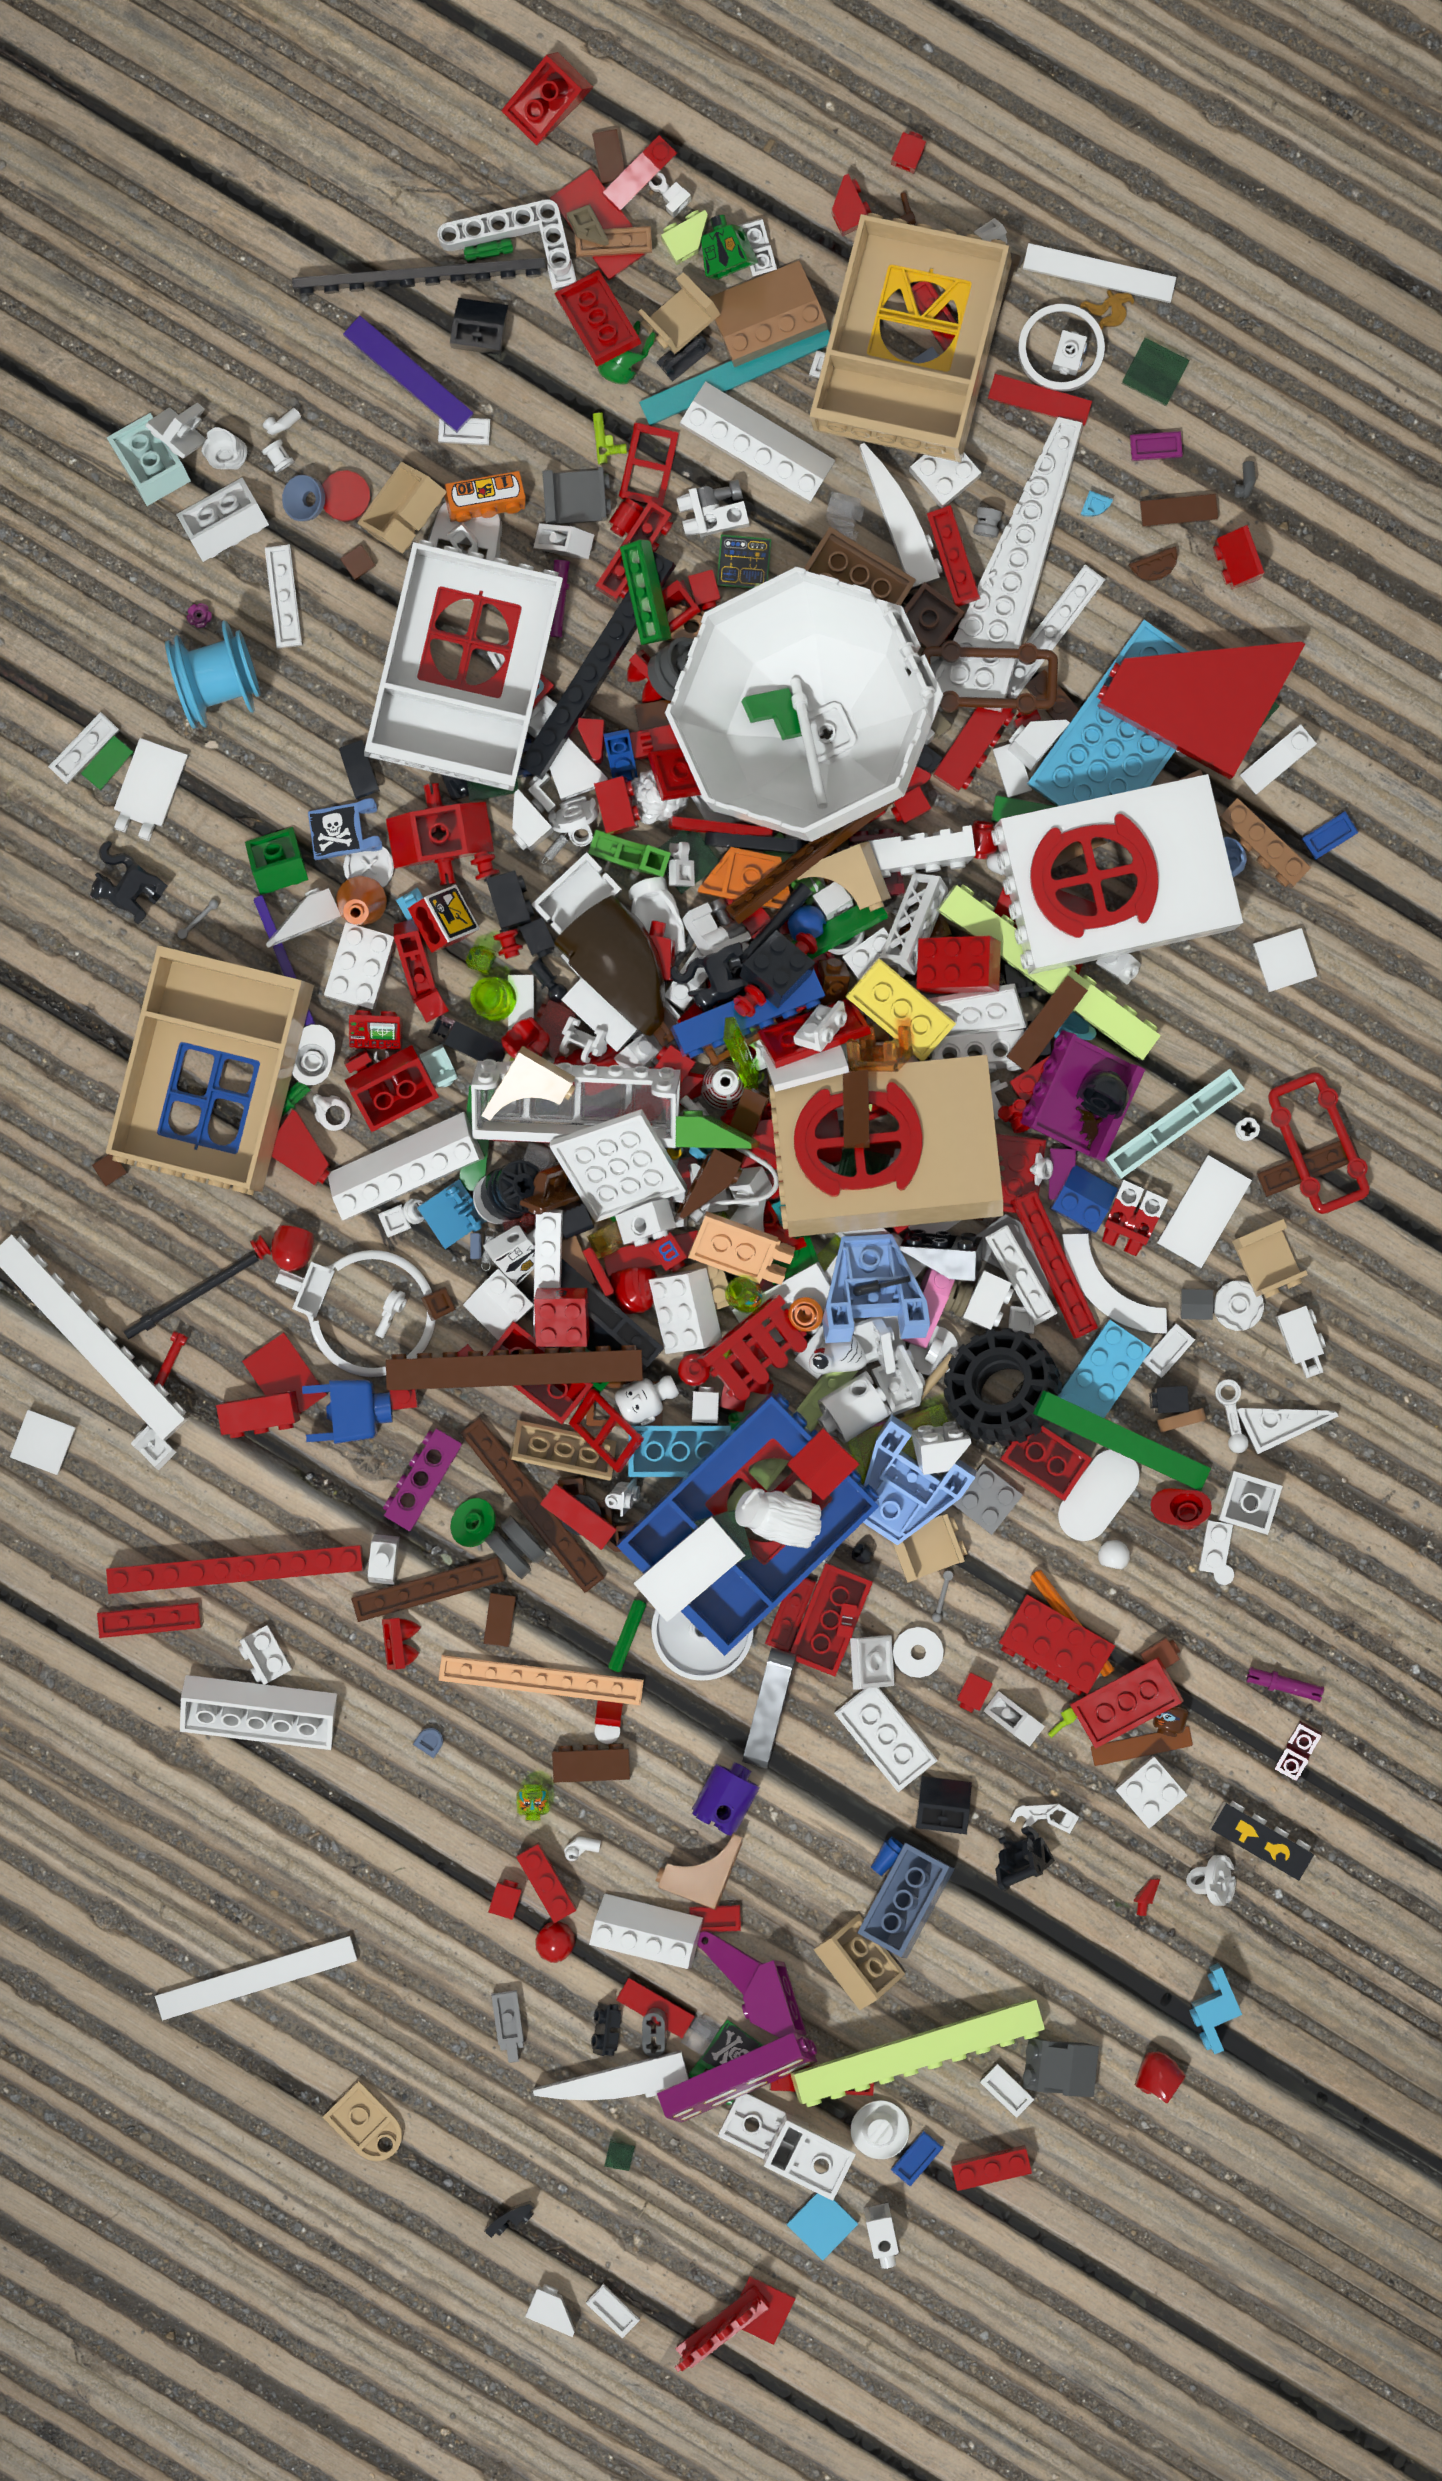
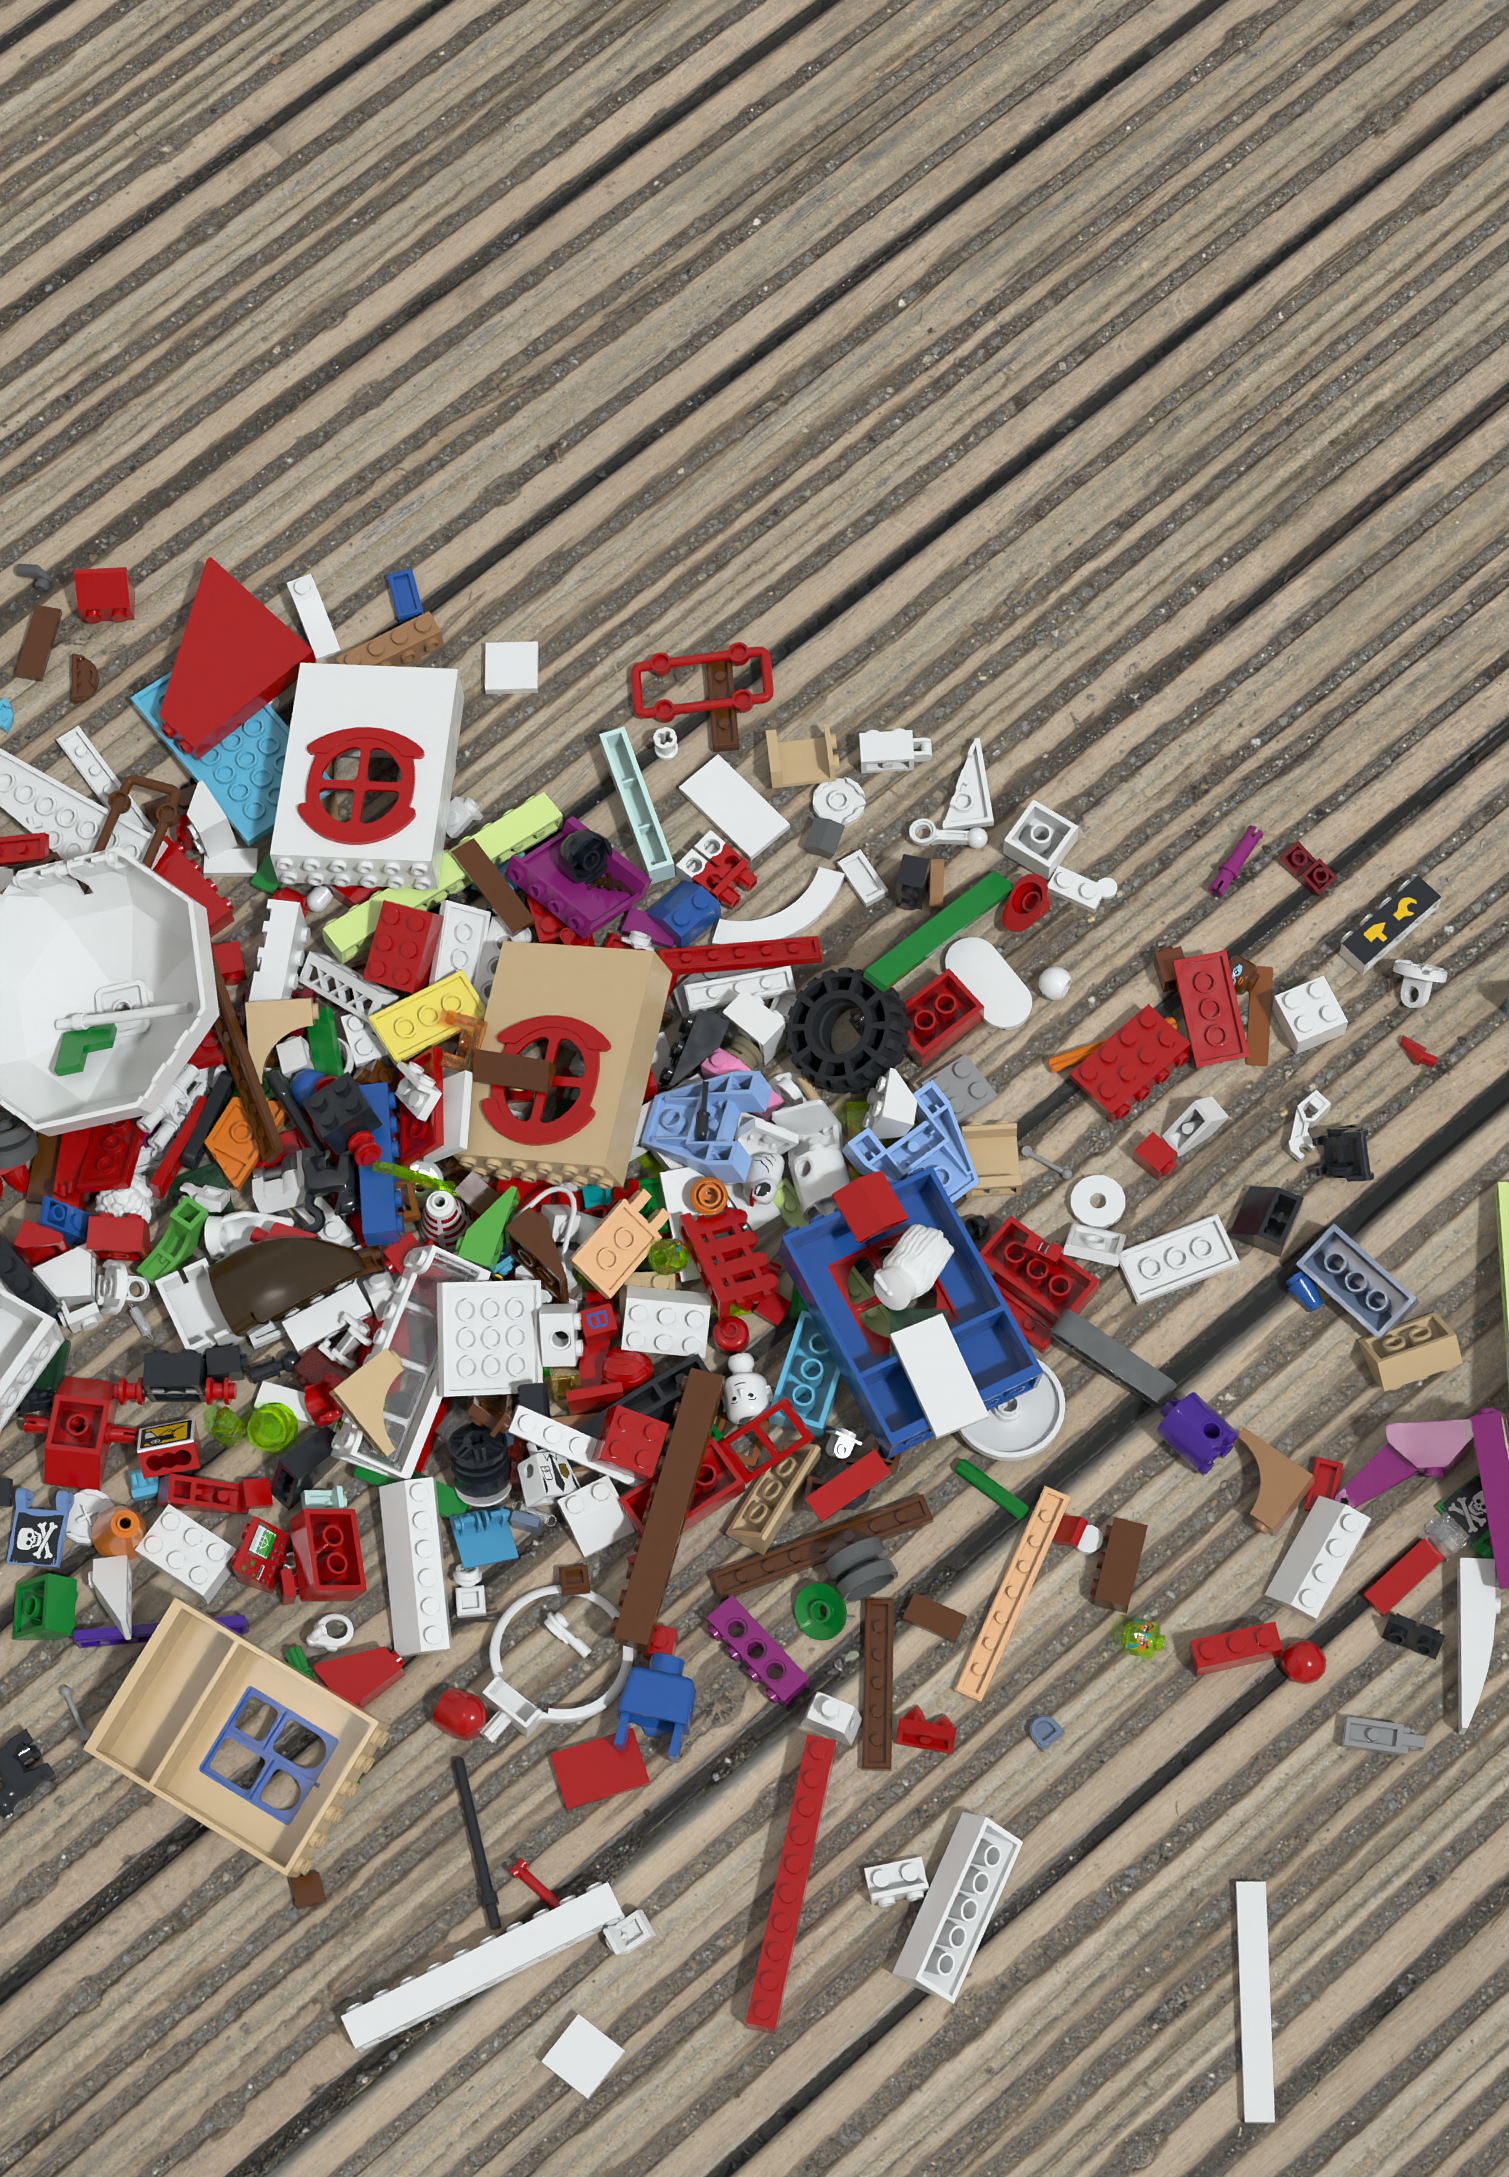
camera: 75 degrees left, 20 degrees down
red tile [97,1603,201,1638] -> none
red brick [216,1390,300,1438] -> none
red bush [250,1235,272,1260] -> none
white piece [292,1025,335,1085] -> none
tan tile [323,2080,402,2161] -> none
red brick [488,1879,522,1920] -> none
white slope [512,789,554,852] -> none
white arm [564,1836,601,1861] -> none
dark grey beam [642,2008,667,2057] -> none
white brick [692,1387,719,1423] -> none
lime hand [1047,1707,1077,1738] -> none
medium azure brick [1057,1320,1152,1418] -> none

